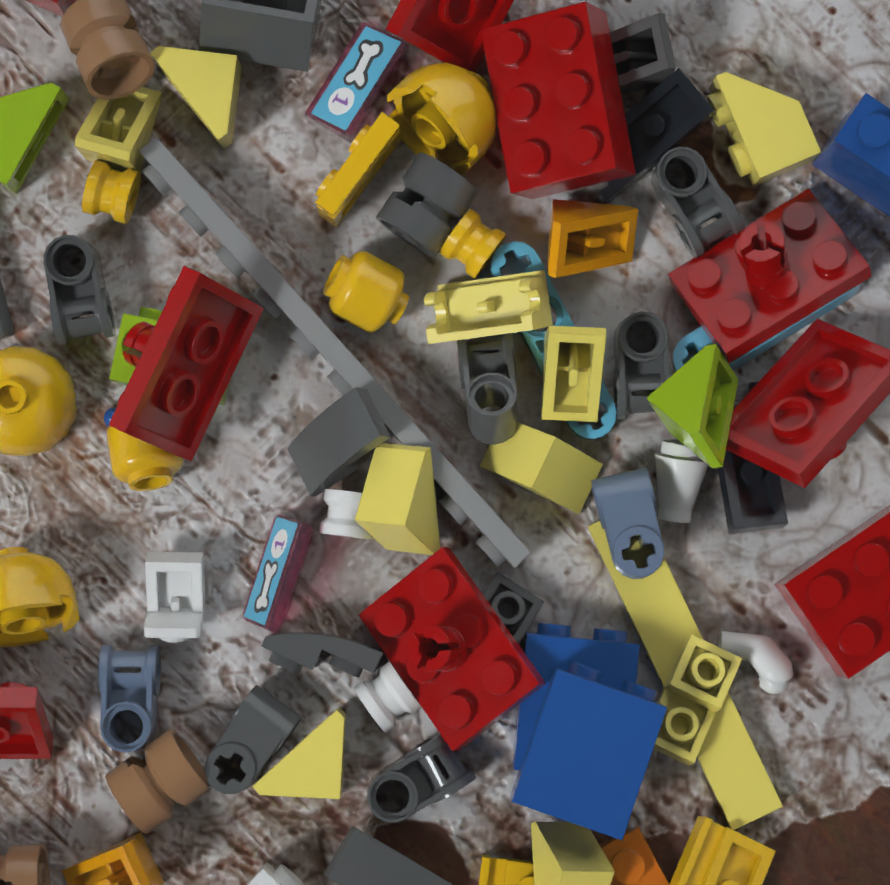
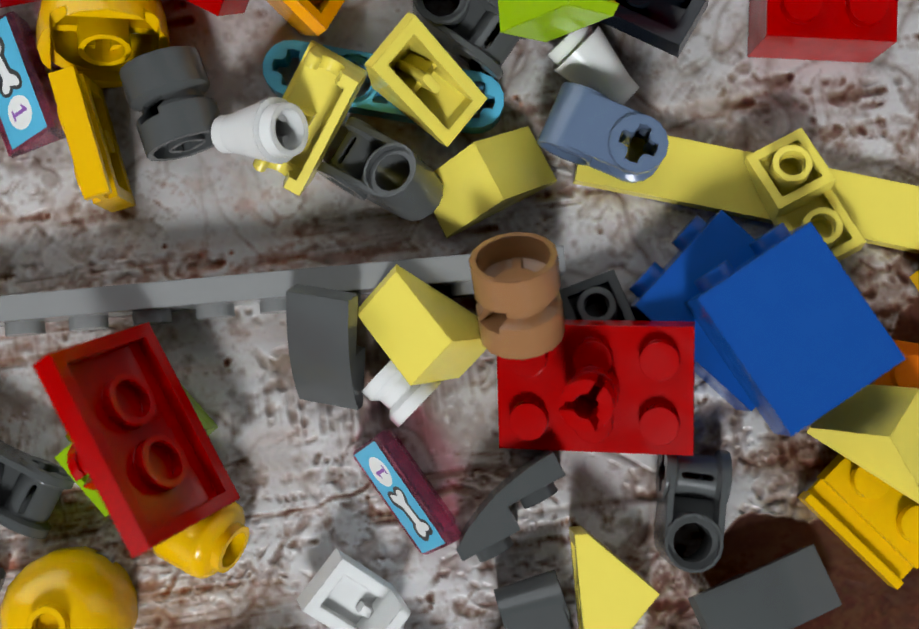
camera: 50 degrees left, 0 degrees up
yellow head [323,250,410,333] -> none
white wheel [354,662,421,733] -> none
yellow wheel [439,208,507,279] -> none
white arm [718,631,793,694] -> none
none -> white cone [211,97,309,164]
none -> medium nougat wheel [469,232,565,360]

